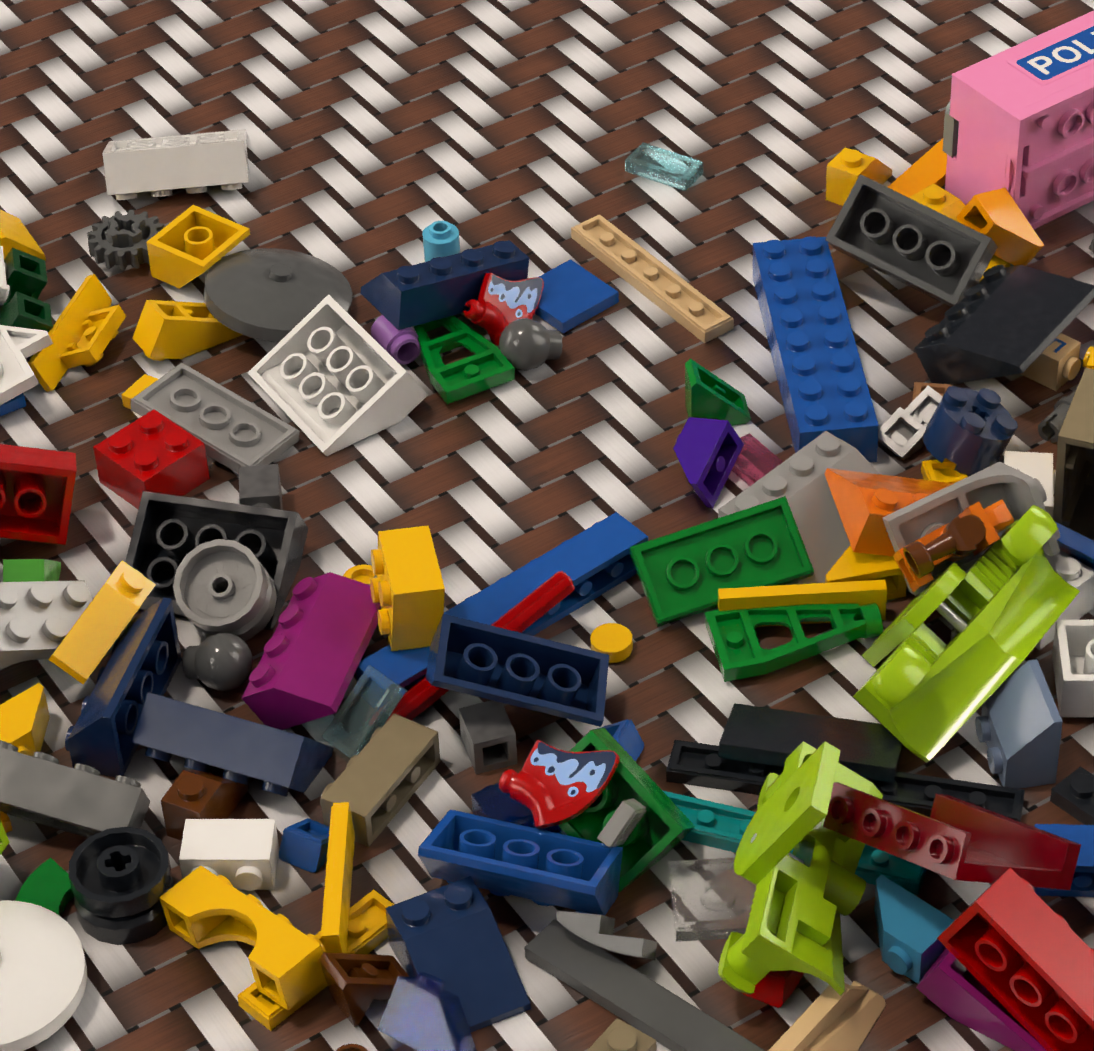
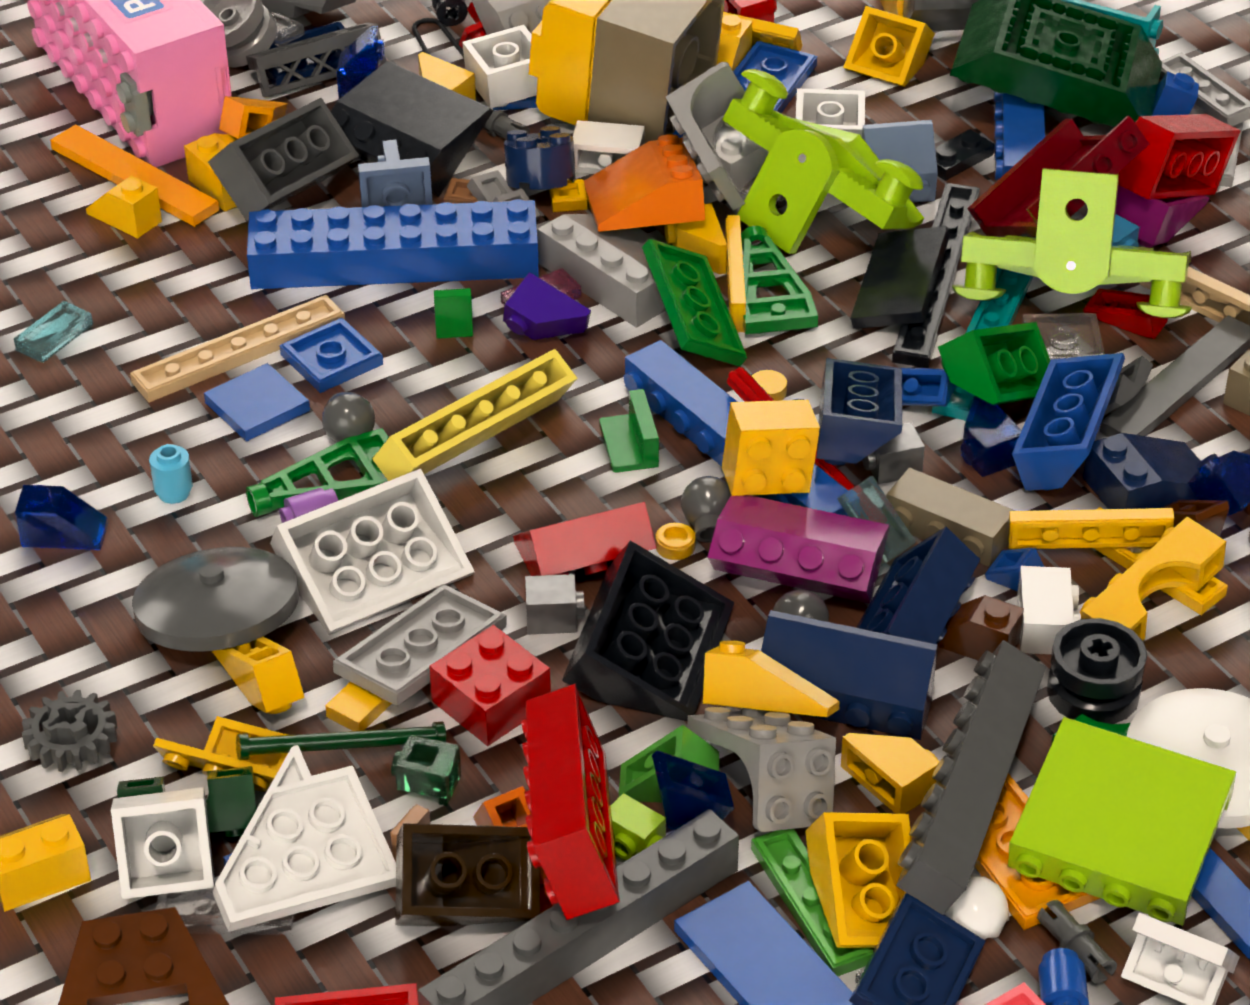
camera: 90 degrees left, 0 degrees up
yellow slope [147,205,250,289] -> none
light grey wheel [173,539,277,641] -> none
dark blue slope [361,240,529,330] -> none
arm [463,273,544,346] -> none
red arm [499,740,620,829] -> none
light grey tile [597,798,646,848] -> none
hips [893,499,1015,592] -> none
none -> clear blue slope [15,485,108,550]
none -> dark green bar [236,721,446,760]
none -> blue tile [280,318,383,393]
none -> sand blue bracket [358,140,432,207]
none -> light yellow brick [372,349,578,481]
none -> clear green brick [391,735,461,806]
none -> slope [513,502,657,576]
none -> panel [599,389,659,473]

